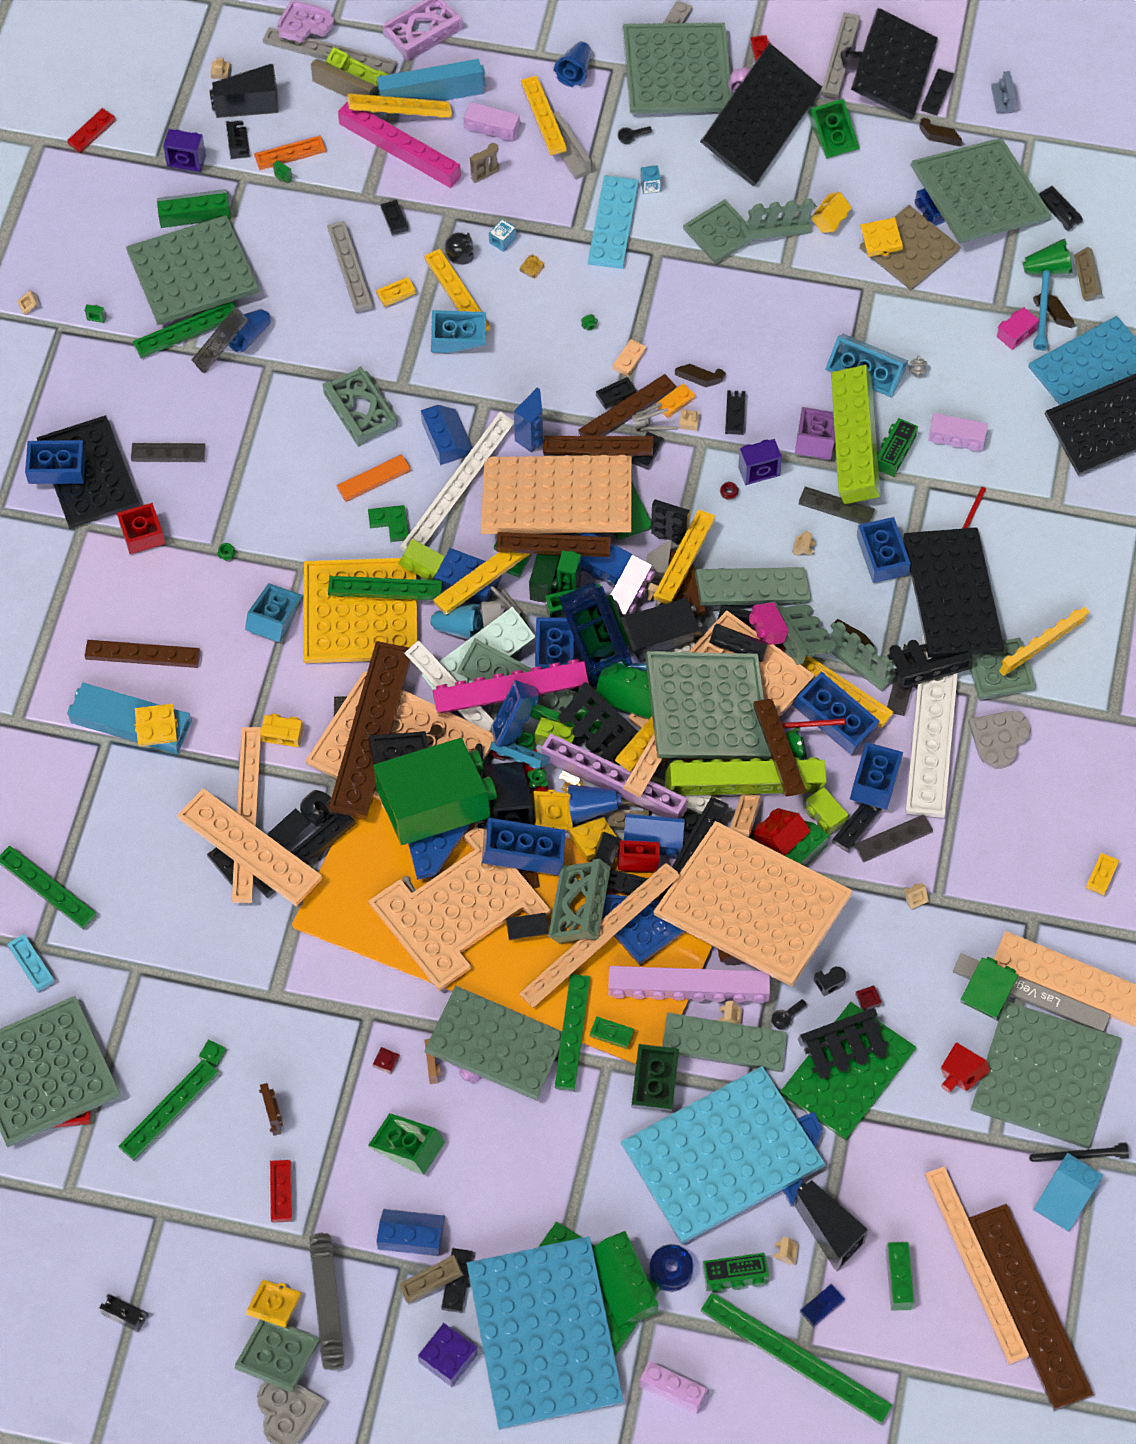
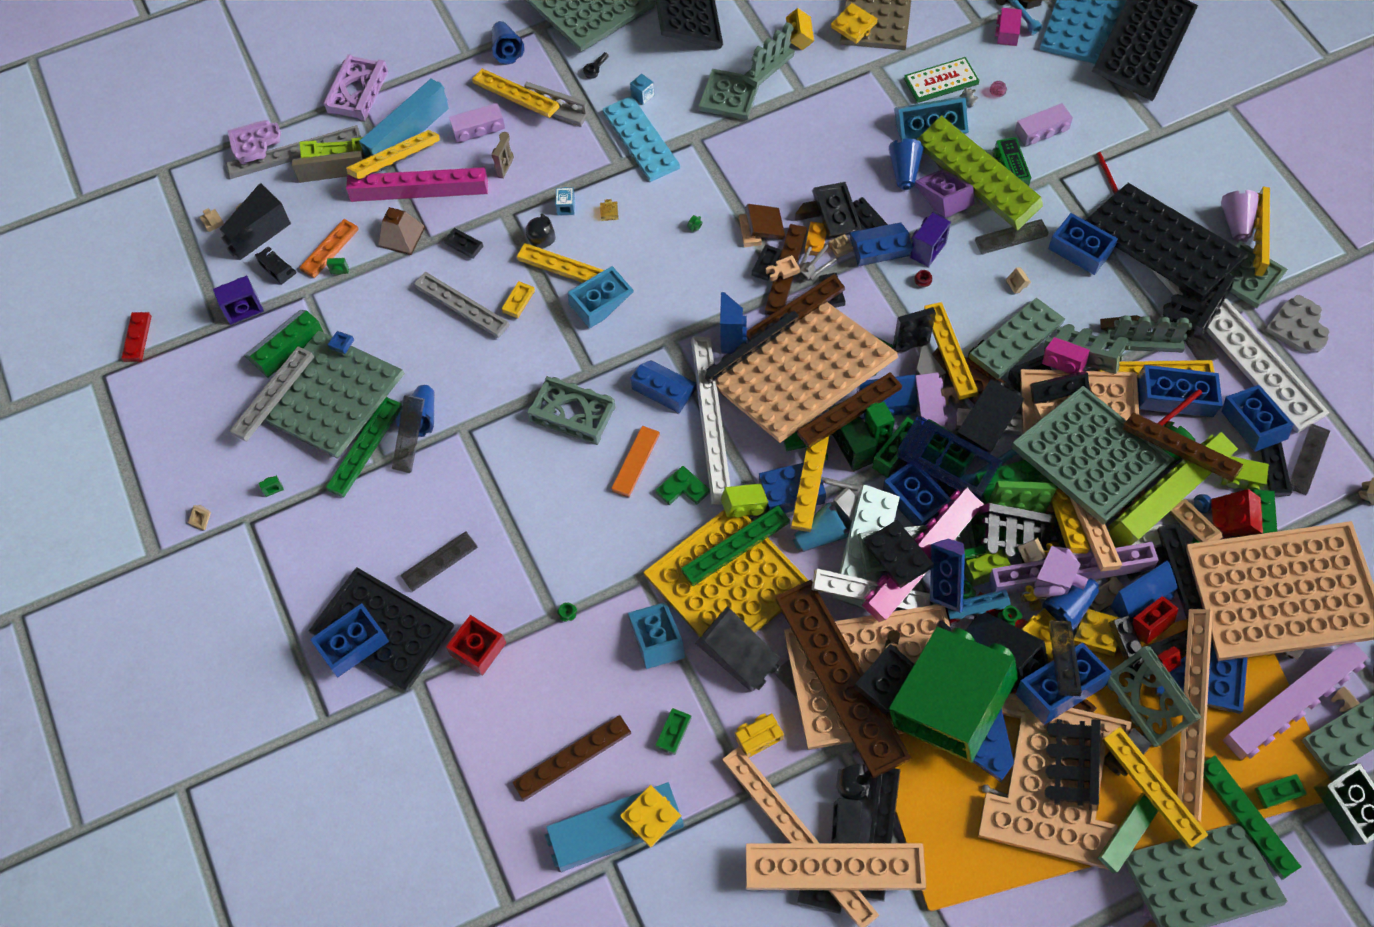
camera: 35 degrees left, 0 degrees up
none -> light grey plate [230,347,314,442]
none -> blue plate [328,331,354,354]
none -> reddish brown slope [379,207,425,255]
none -> green plate [656,708,692,755]
none -> black slope [695,606,780,692]
none -> black plate [705,311,799,384]
none -> reddish brown tile [745,204,785,240]
none -> light nougat plate [766,256,800,281]
none -> black plate [812,182,862,238]
none -> blue slope [849,222,913,266]
none -> black plate [864,520,934,588]
none -> blue cone [889,138,924,190]
none -> tile [904,57,980,103]
none -> bright green plate [987,481,1057,514]
none -> clear pink plate [990,81,1007,97]
none -> tan tile [1018,538,1046,563]
none -> lavender torso [1023,543,1088,601]
none -> black fence [1045,719,1101,811]
none -> clear smoke tile [1049,620,1082,696]
none -> tile [1097,793,1158,874]
none -> yellow plate [1102,727,1208,849]
none -> red plate [1157,646,1181,672]
none -> blue plate [1194,494,1212,513]
none -> lavender cone [1221,190,1259,243]

